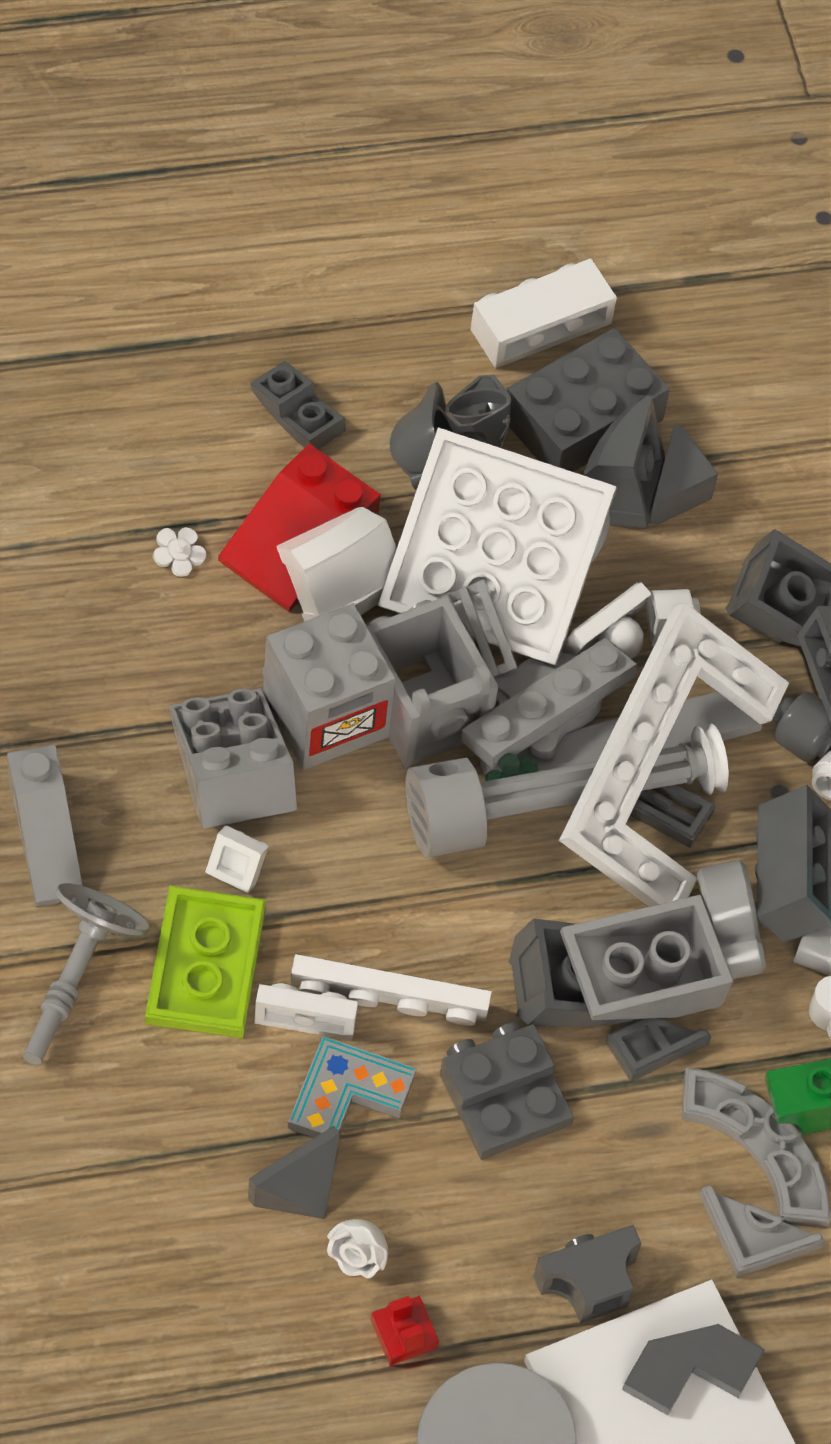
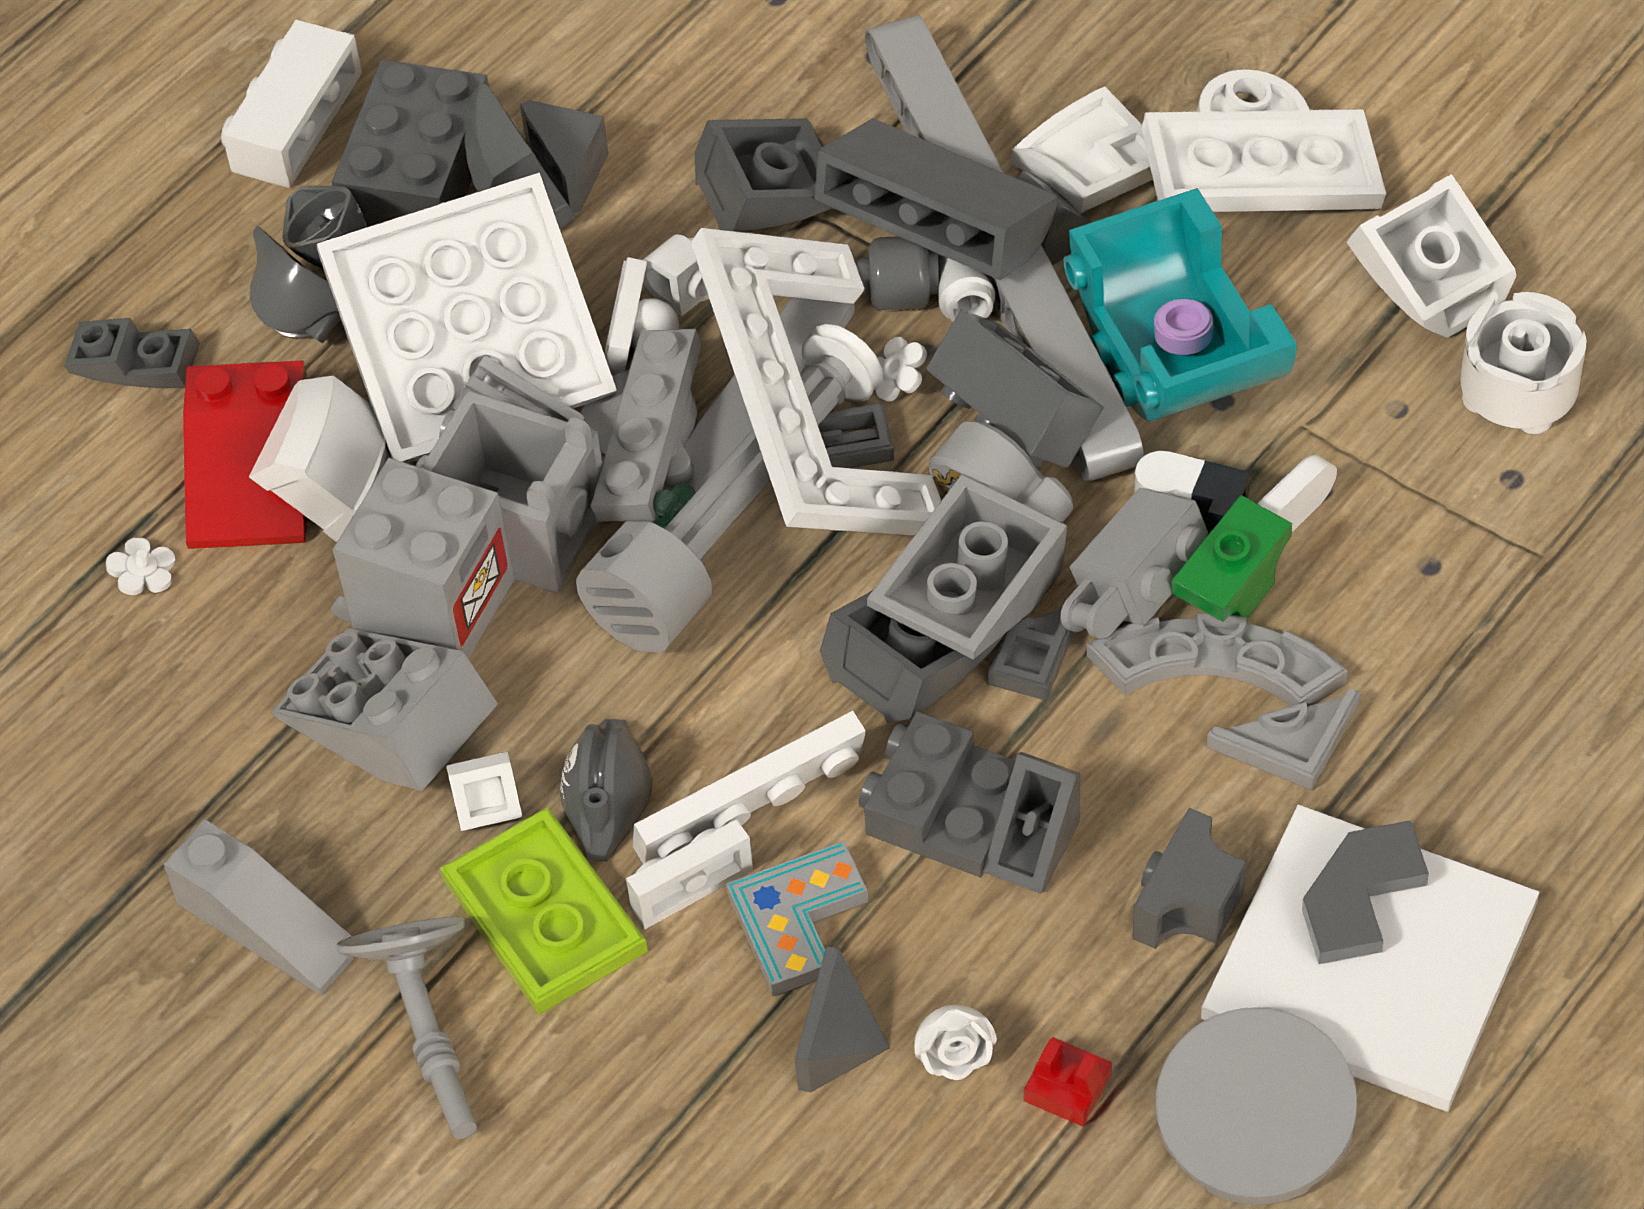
camera: 30 degrees left, 5 degrees down
none -> dark grey hat [560,719,652,861]
none -> white plant [876,337,927,402]
none -> dark grey slope [983,752,1080,893]
none -> light grey brick [1061,488,1209,639]

